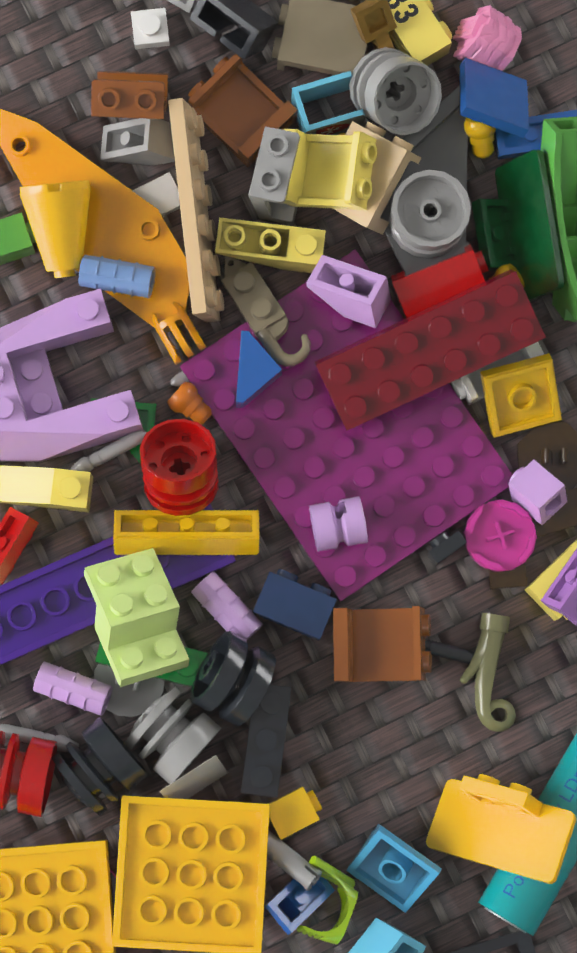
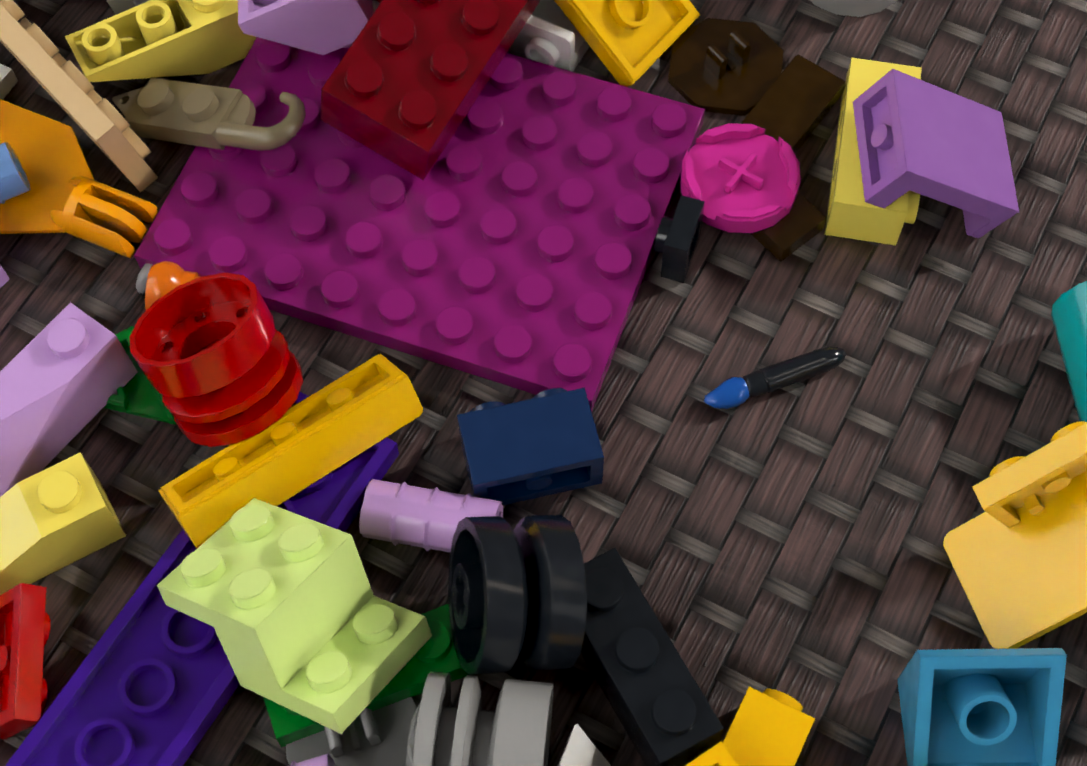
camera: 25 degrees left, 20 degrees down
light grey piece [70,430,147,472] -> none
blue slope [236,331,282,408] -> none
lavender wheel [309,496,368,552] -> none
dark orange panel [333,606,432,682] -> none
olive plant [460,613,516,732] -> none
lavender brick [508,460,567,525] -> none

